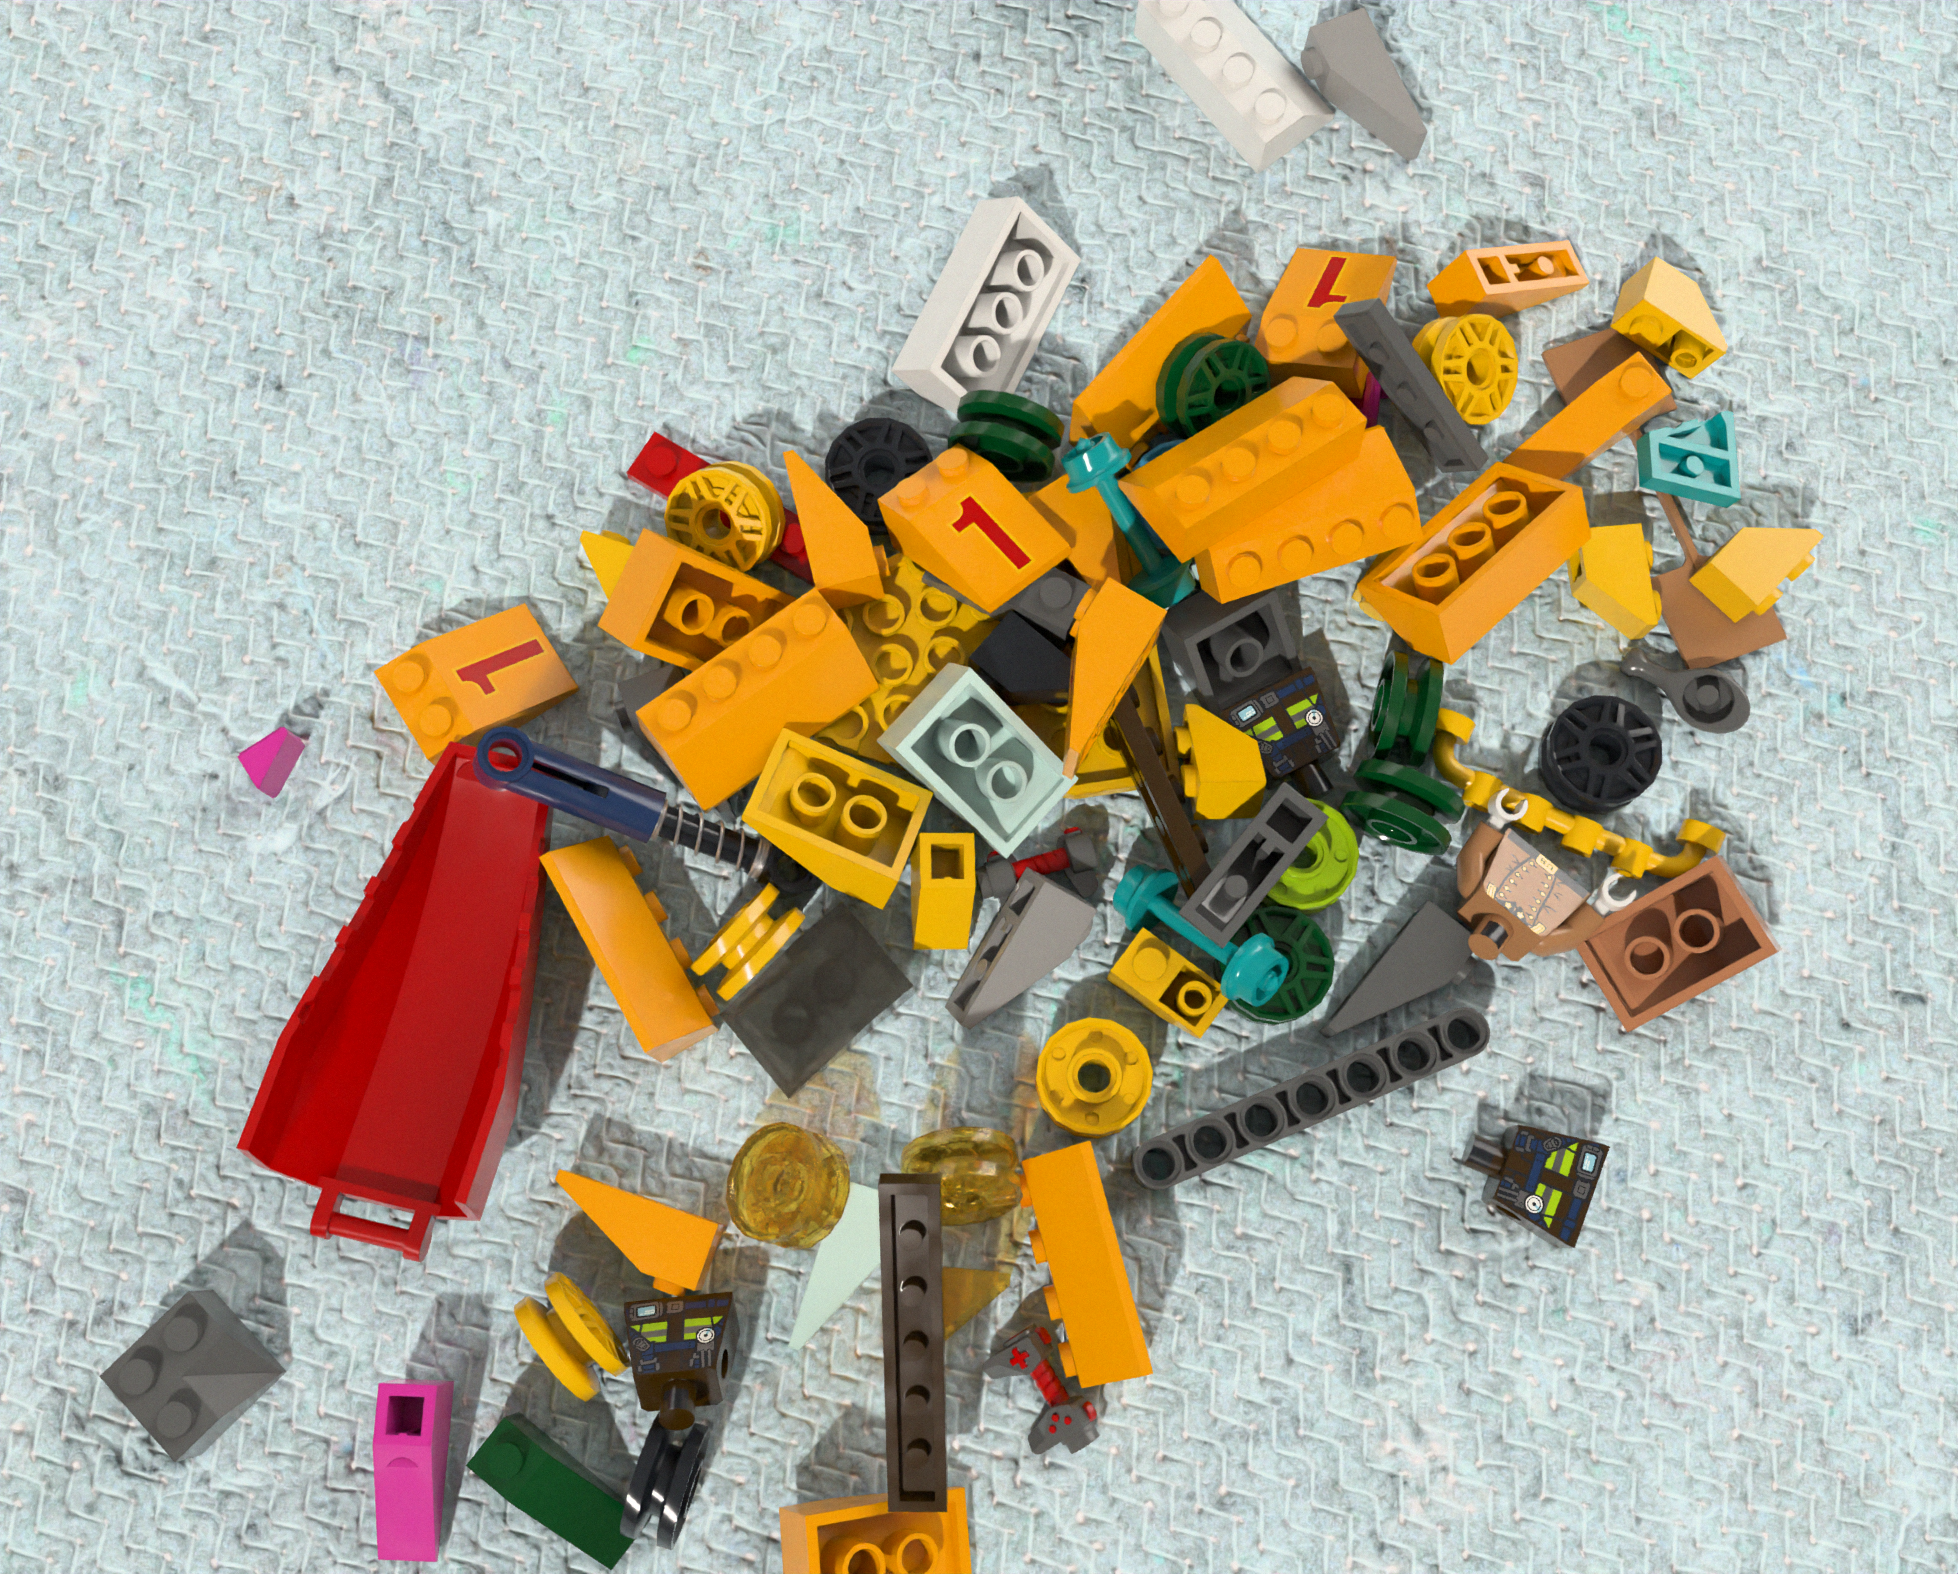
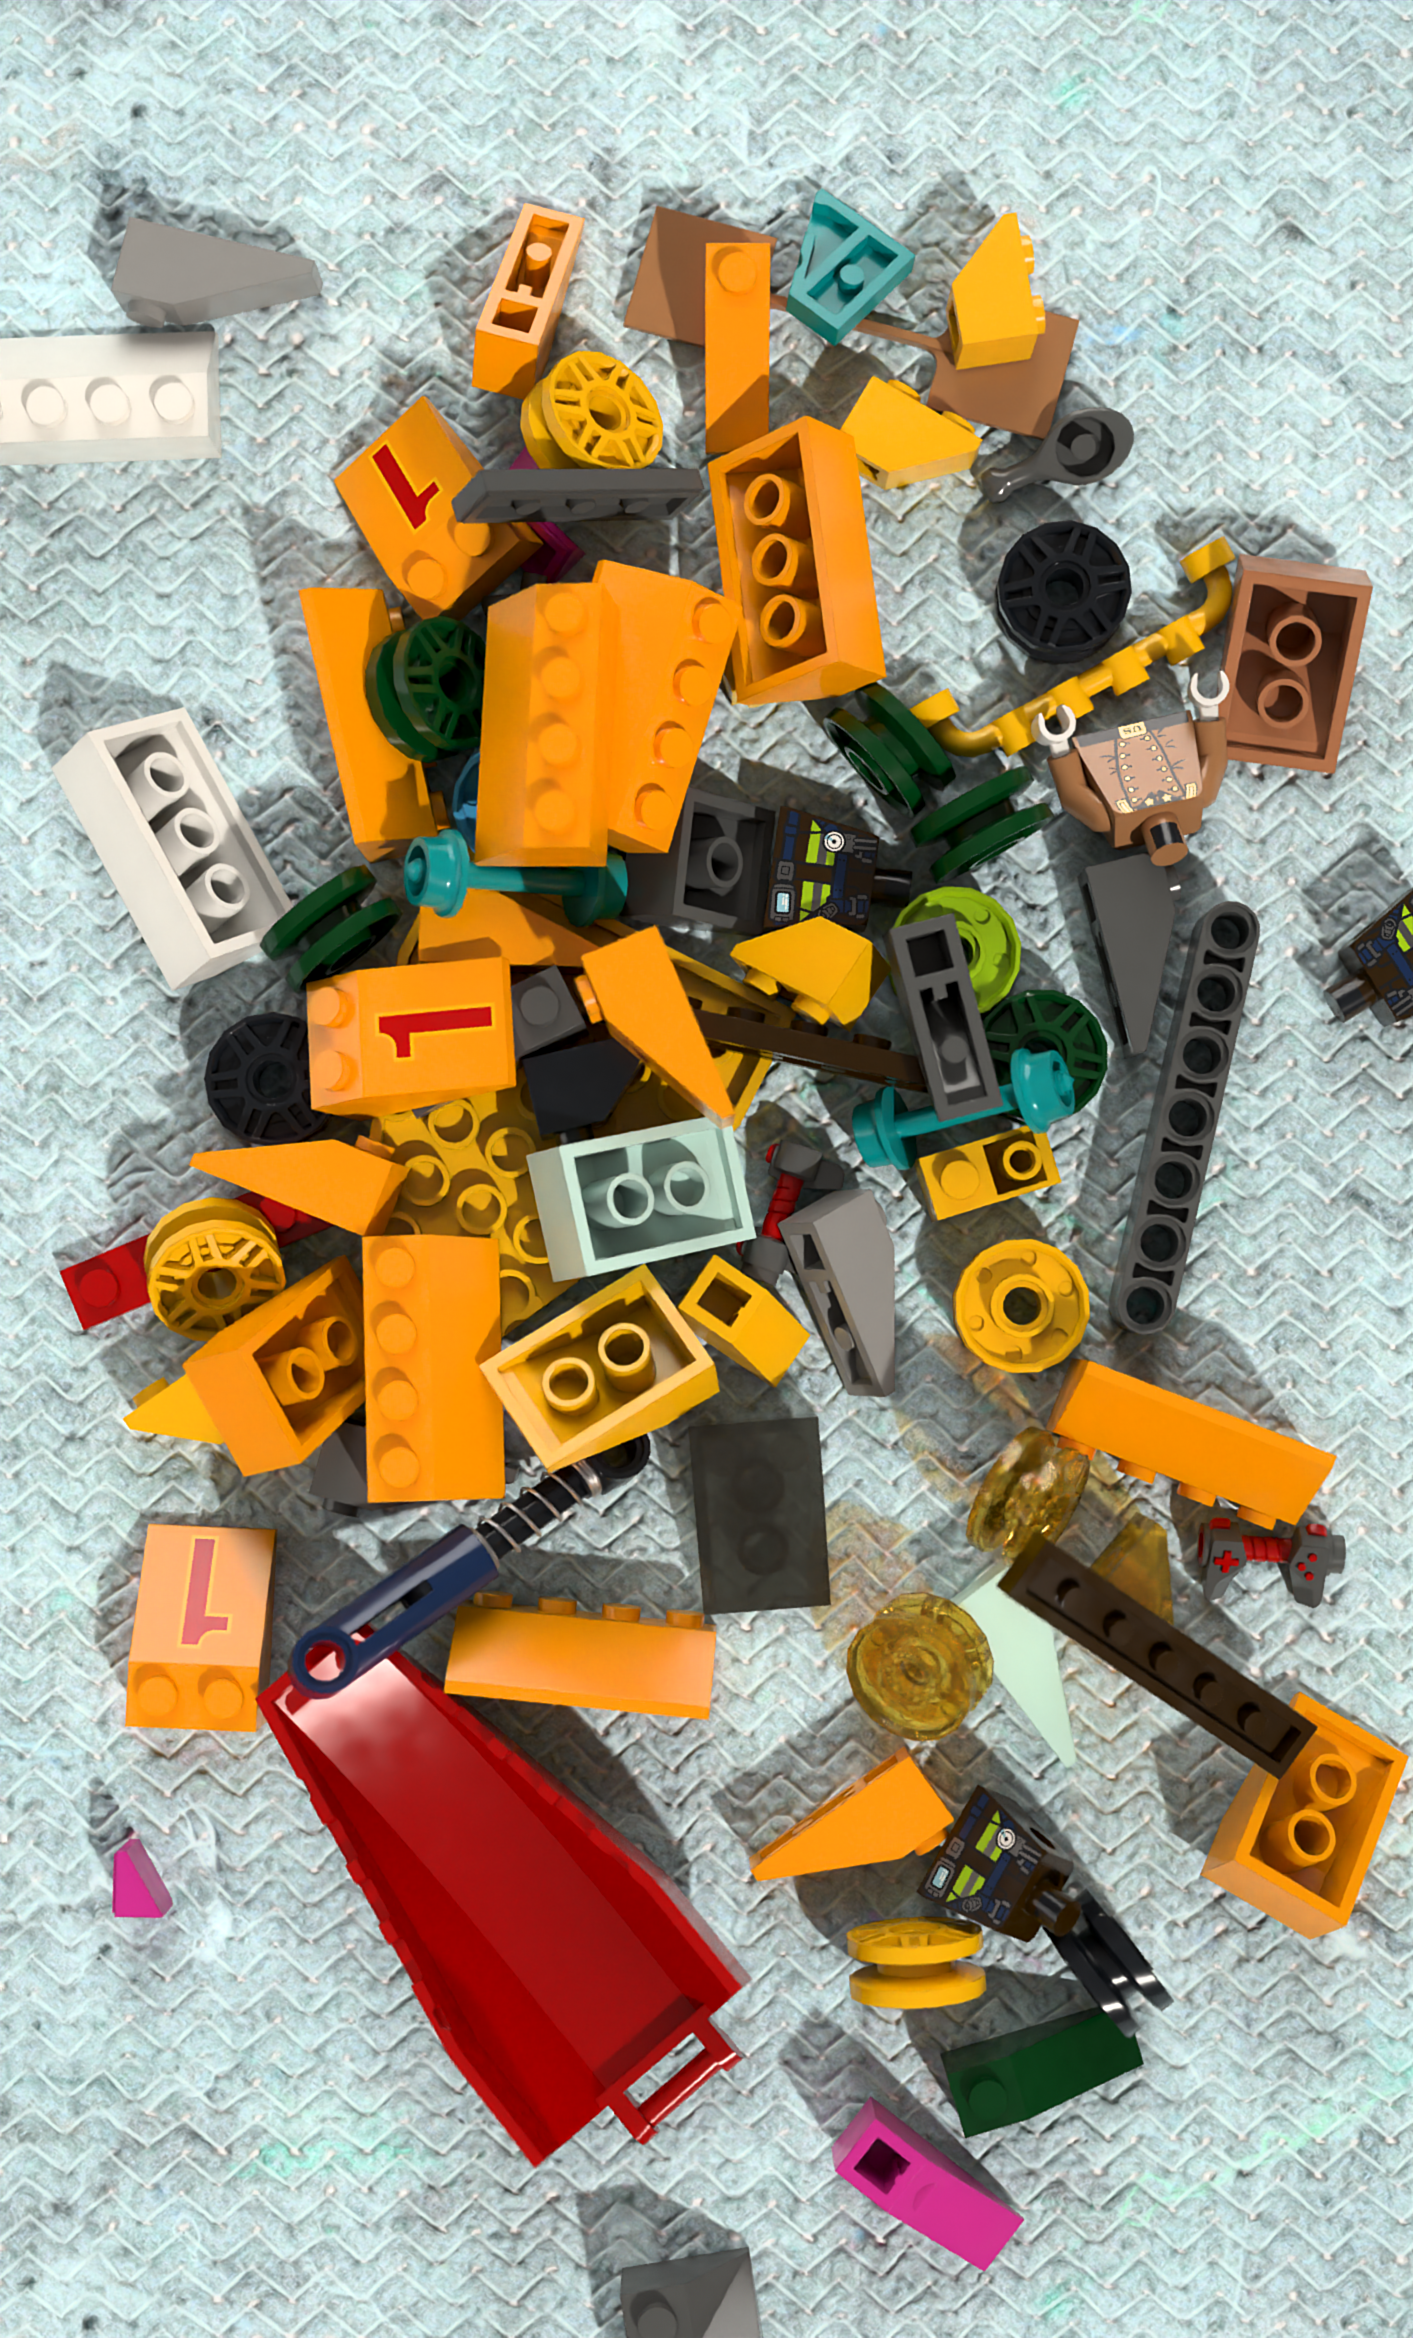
camera: 55 degrees left, 10 degrees up
yellow wheel [689,882,806,1001] -> none
yellow slope [1610,256,1728,379] -> none

